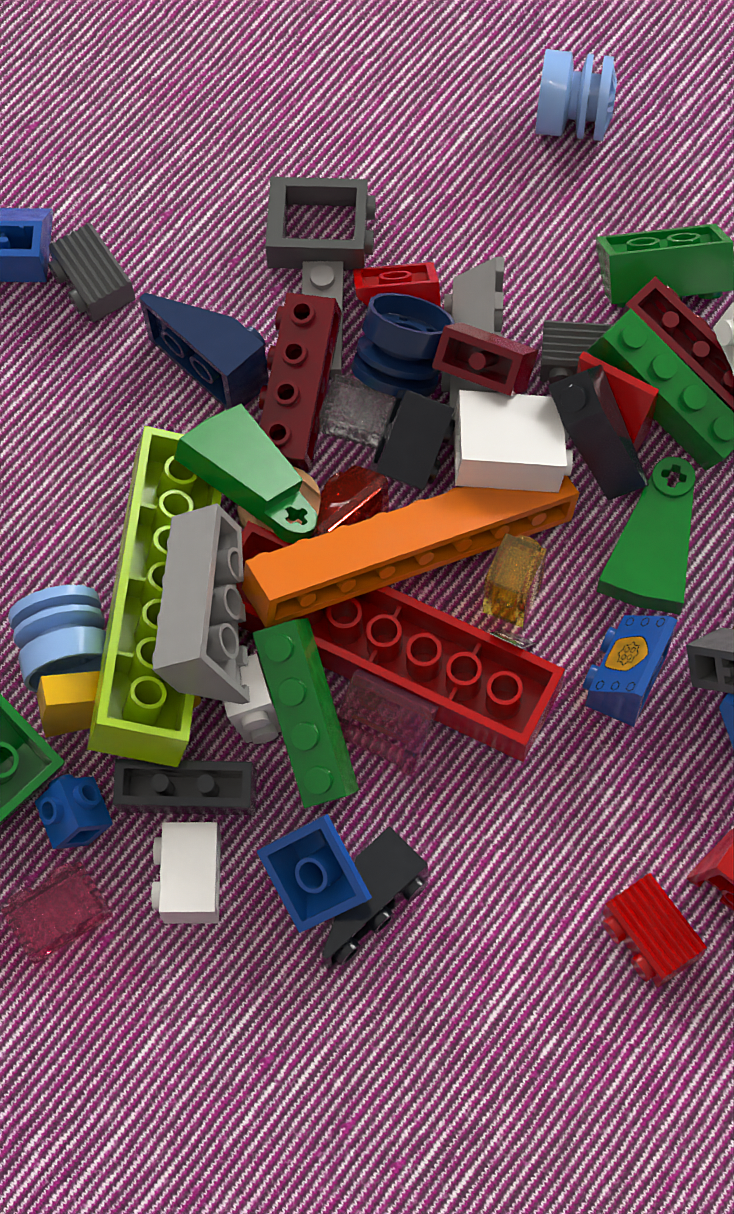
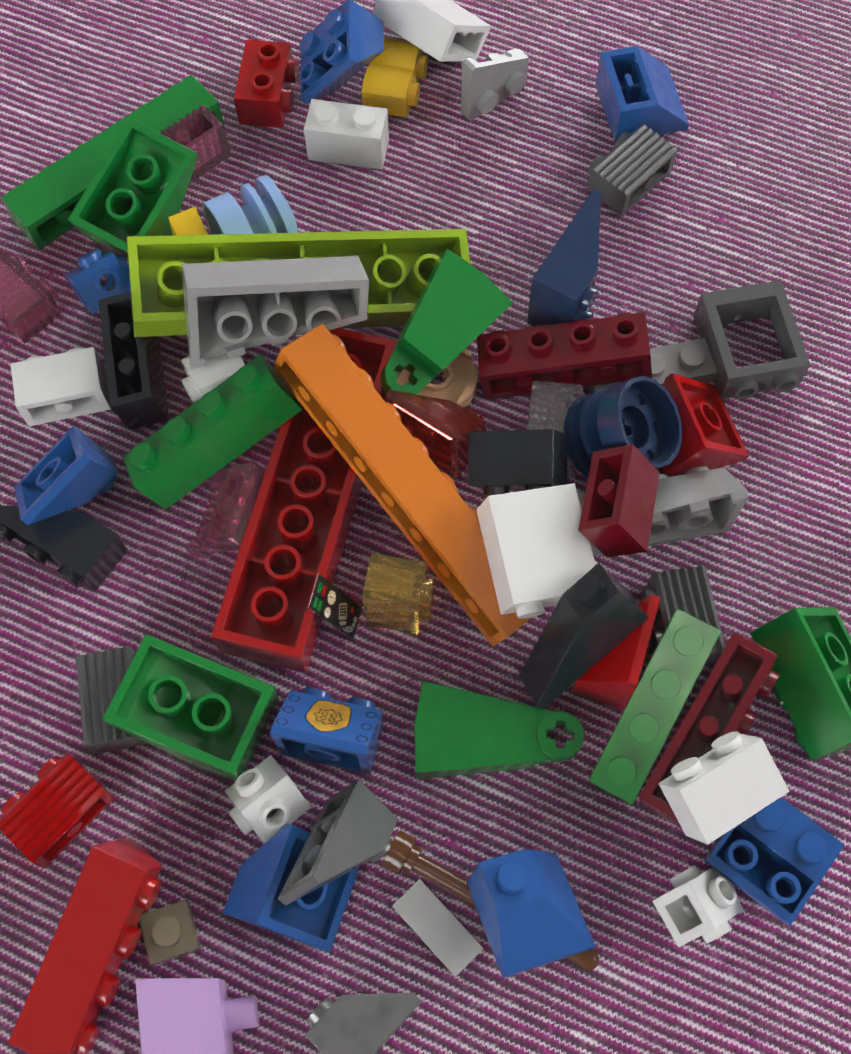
camera: 75 degrees right, 0 degrees up
none -> dark grey brick [76,646,149,755]
none -> green slope [102,634,279,783]
none -> white brick [225,755,311,844]

